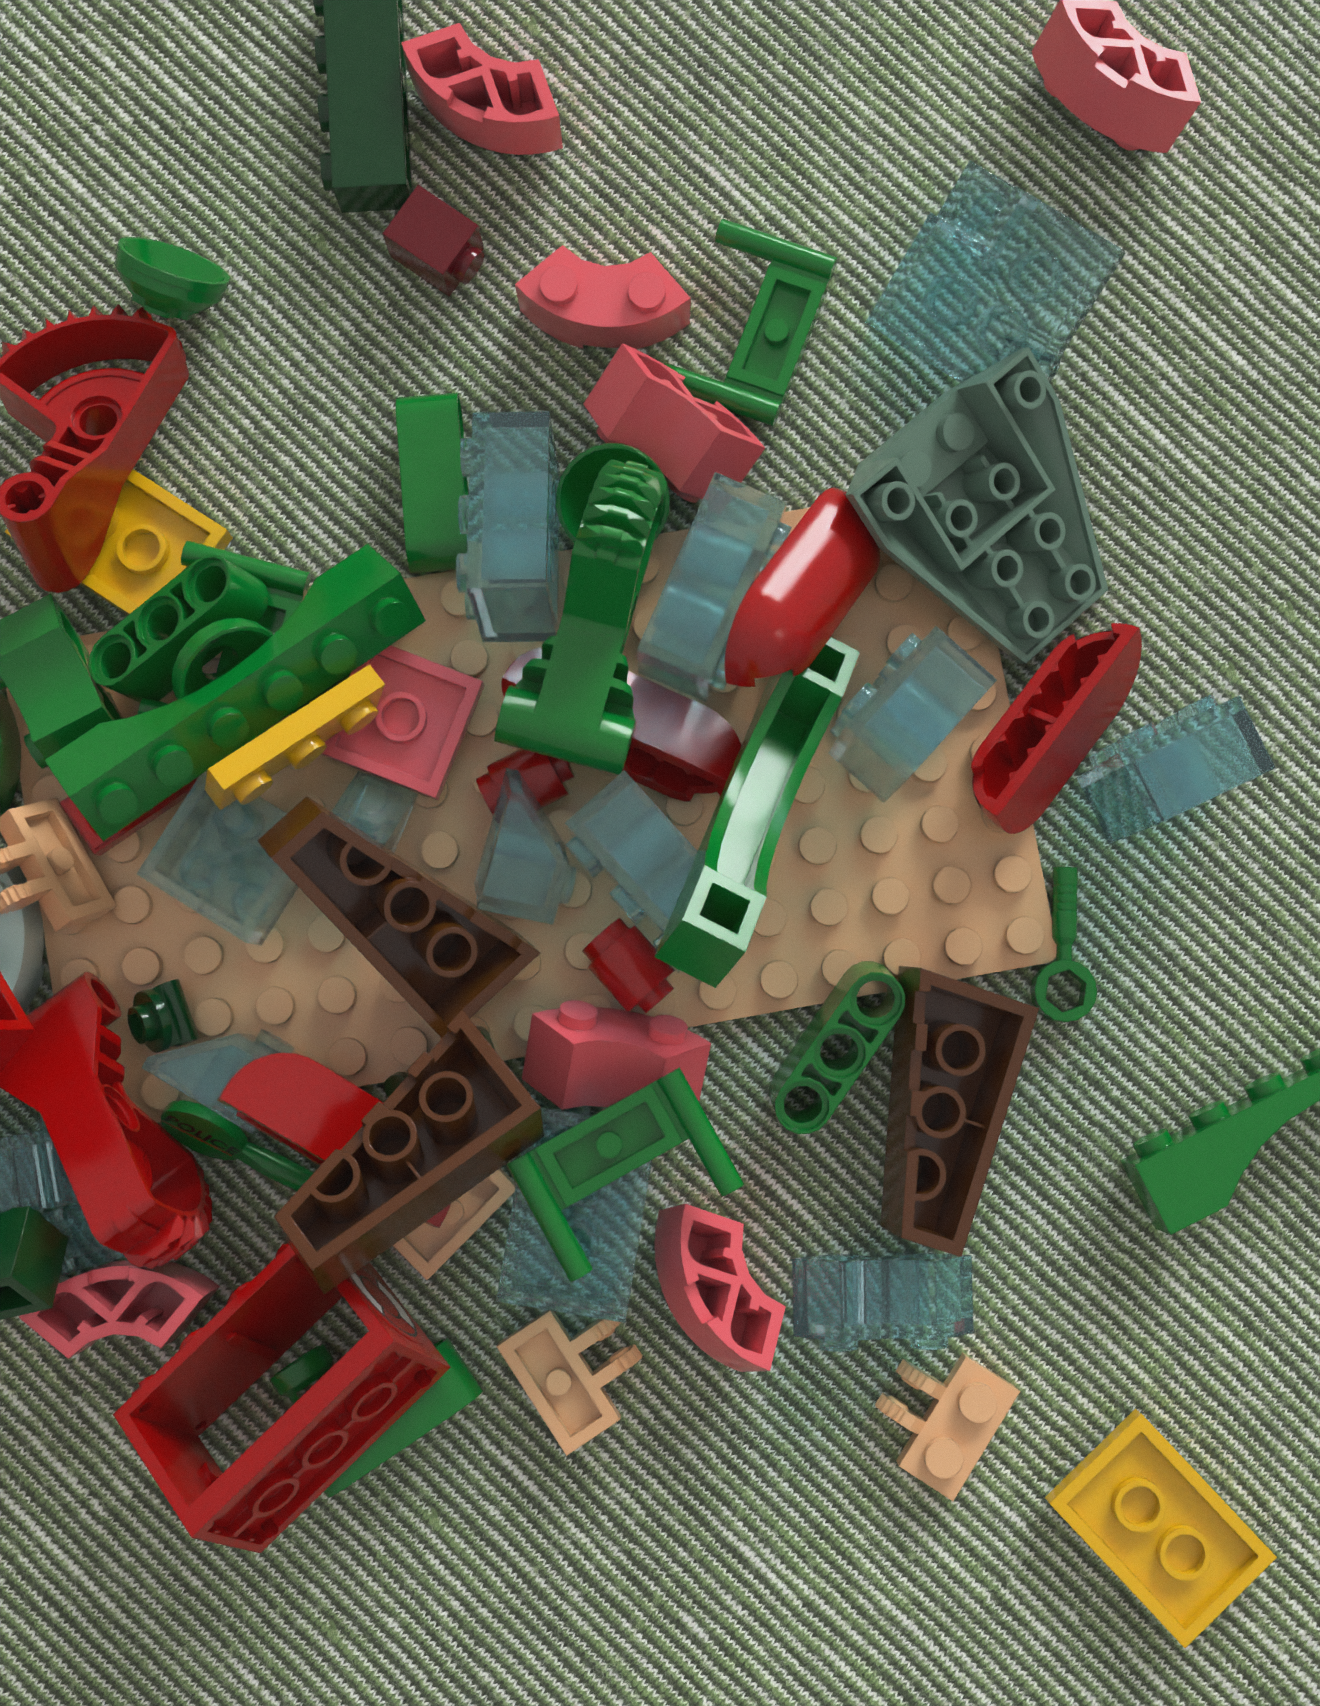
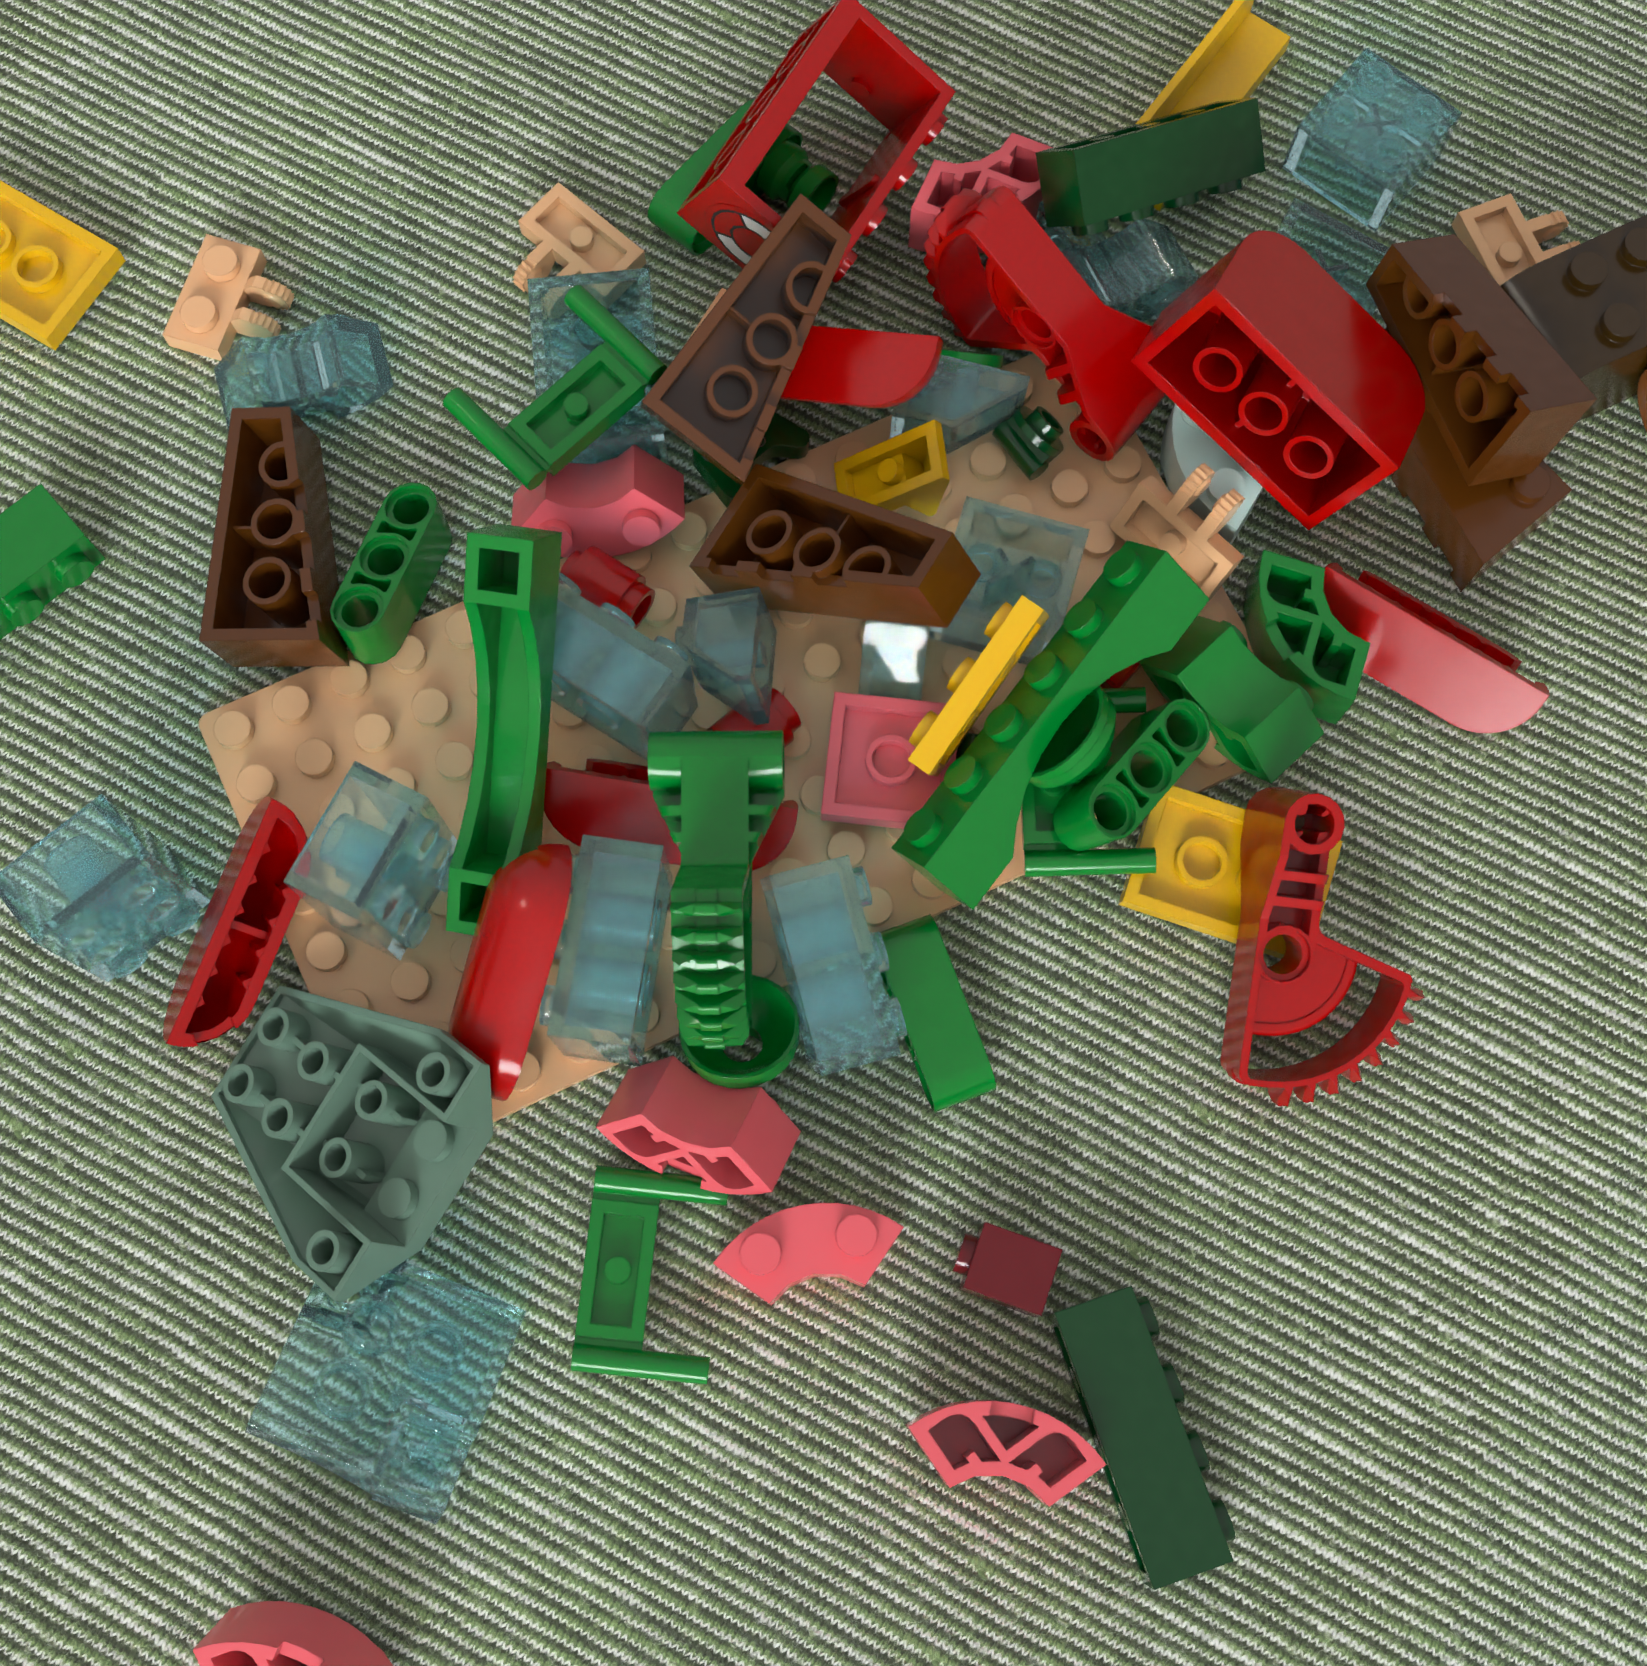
camera: 165 degrees right, 10 degrees down
green piece [114,237,230,320] -> none
coral brick [654,1204,786,1372] -> none
green piece [1030,867,1097,1022] -> none
none -> yellow slope [833,419,950,517]

